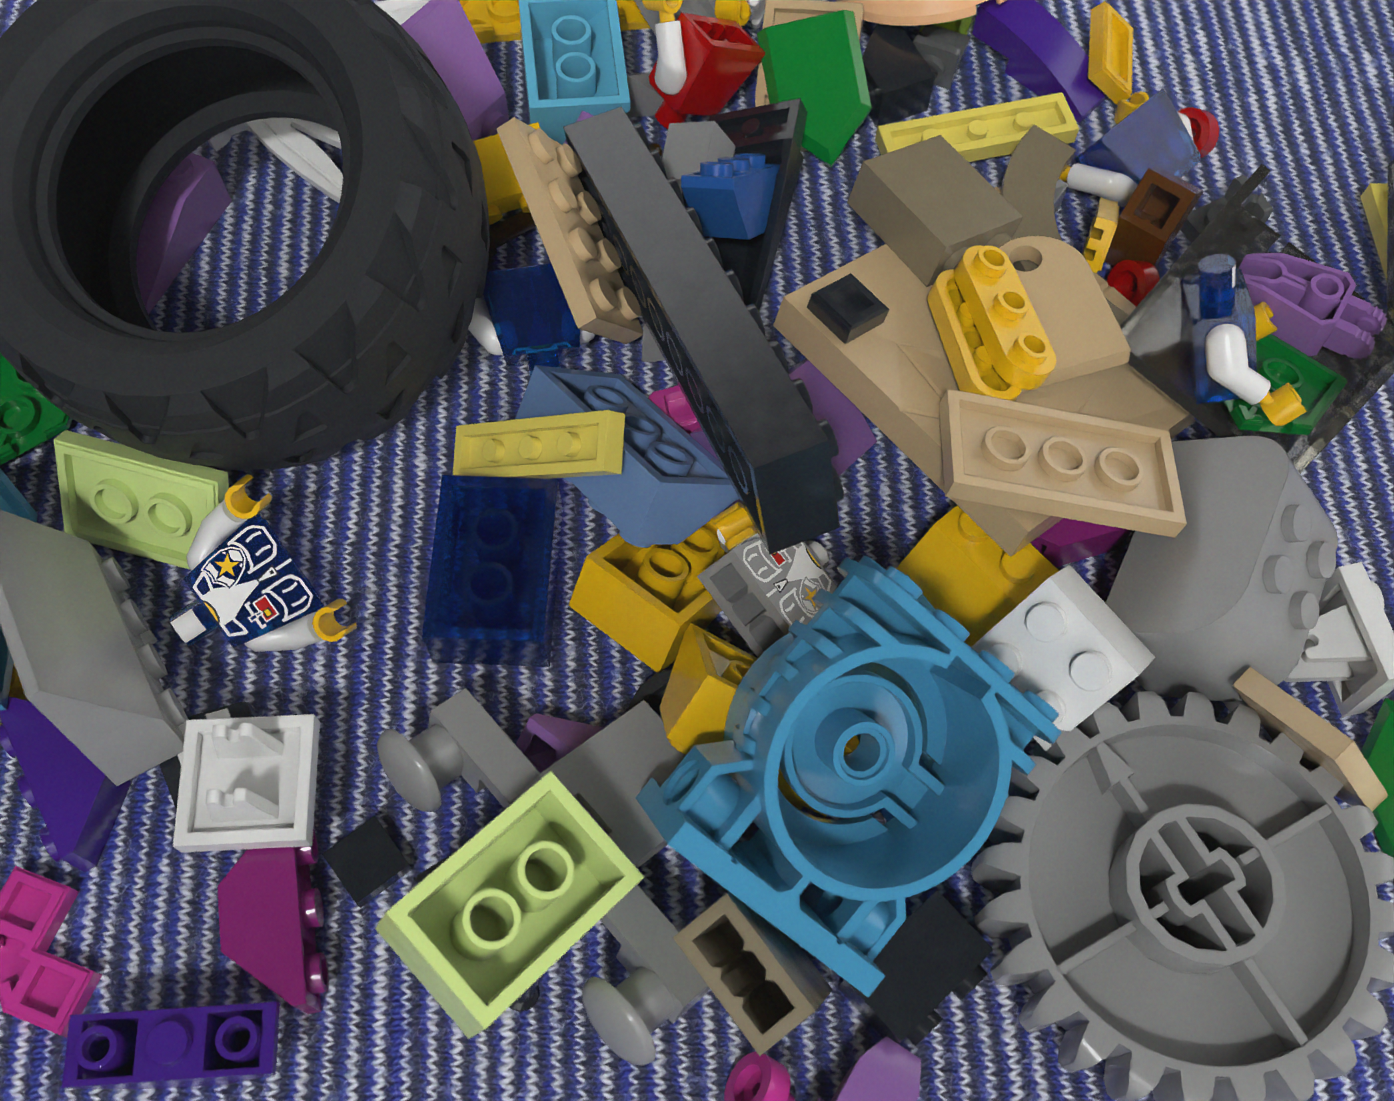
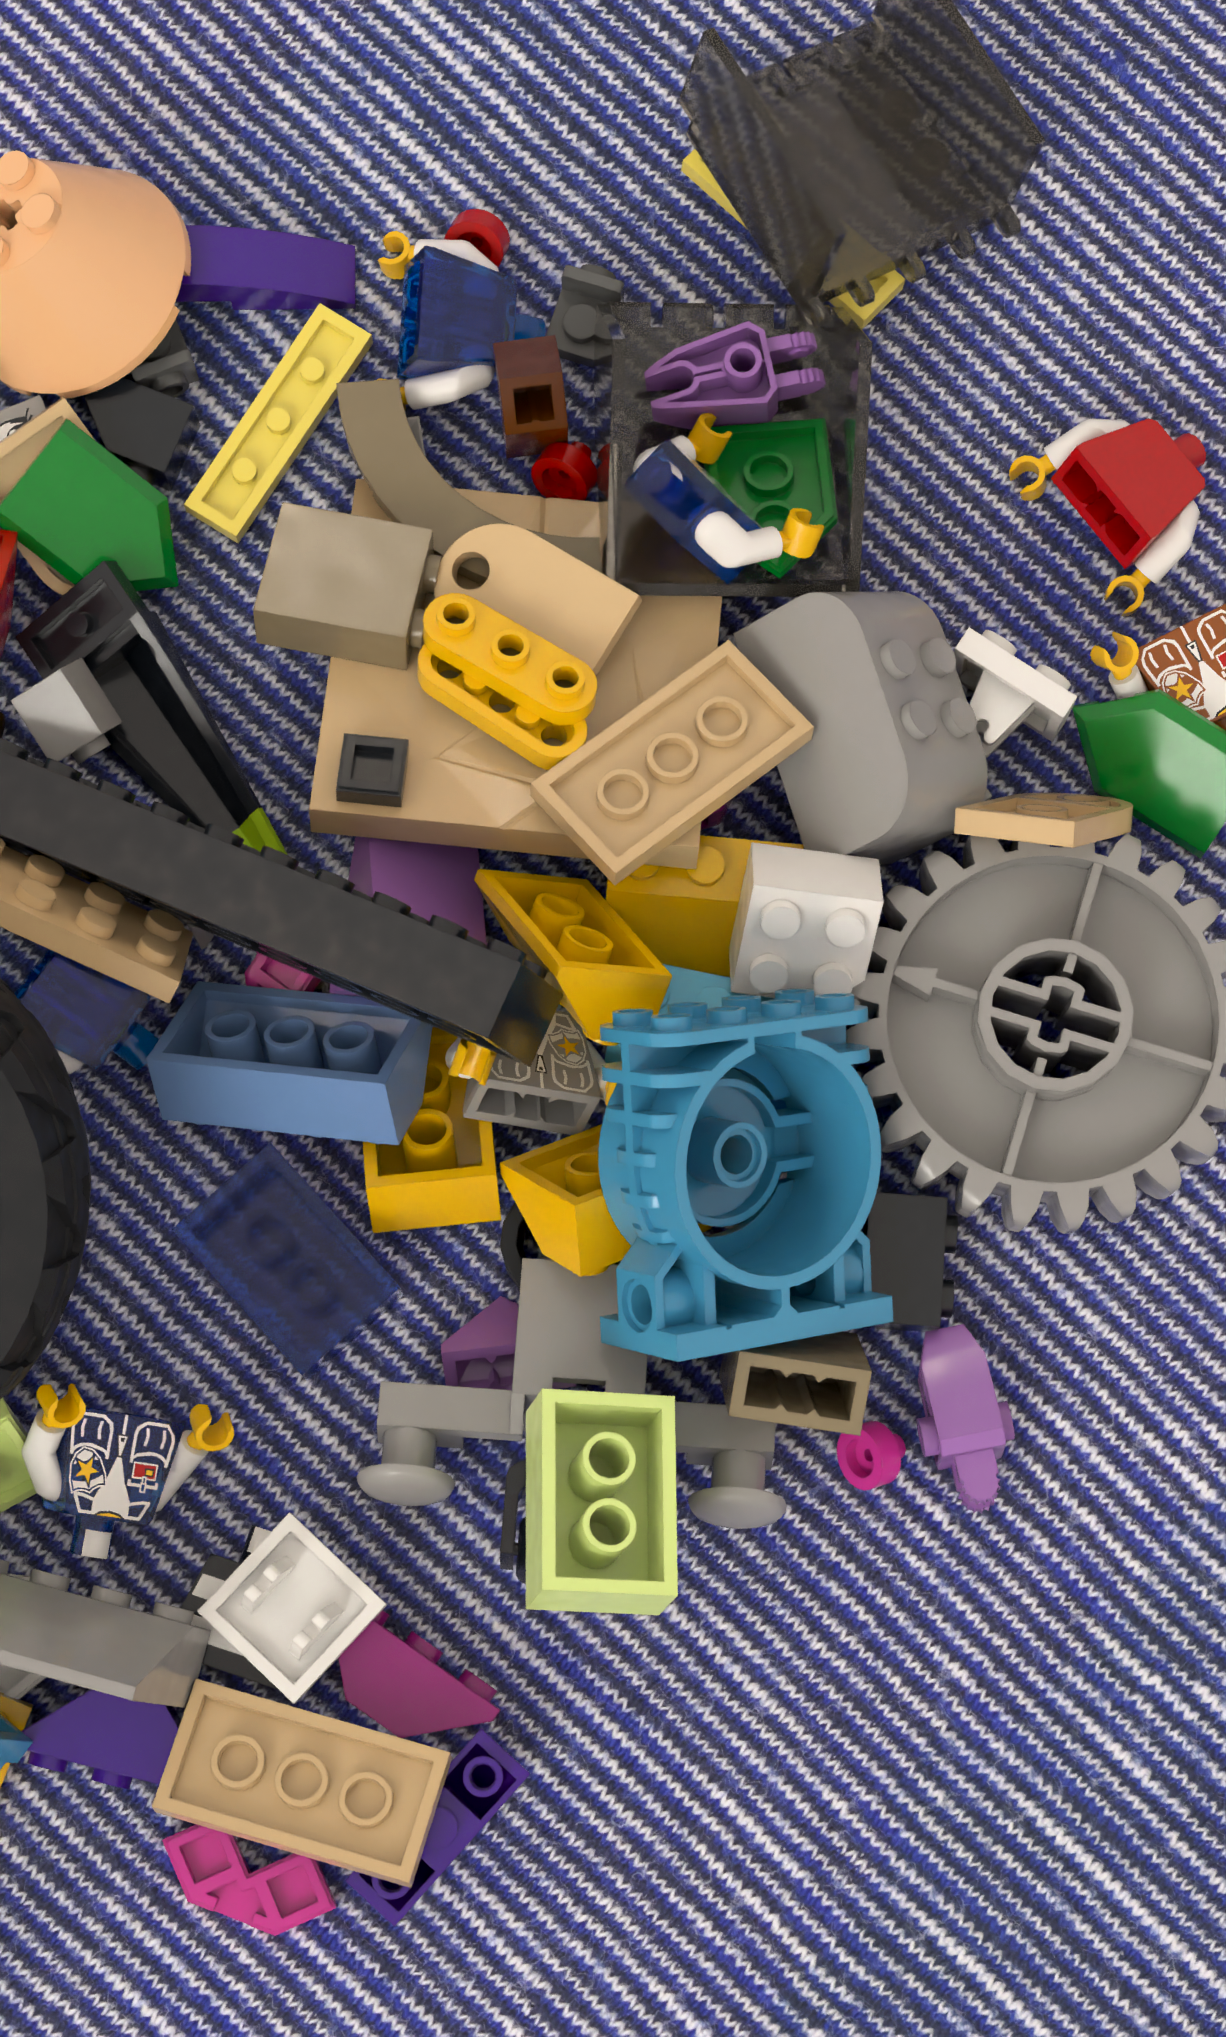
camera: 45 degrees left, 15 degrees up
black tile [322,816,413,908] -> none
light yellow plate [452,410,625,483] -> none
blue slope [681,153,780,240] -> none
yellow tile [1082,198,1120,273] -> none
yellow tile [1088,1,1133,105] -> none
none -> tan plate [152,1679,452,1888]
none -> yellow slope [474,869,672,1046]

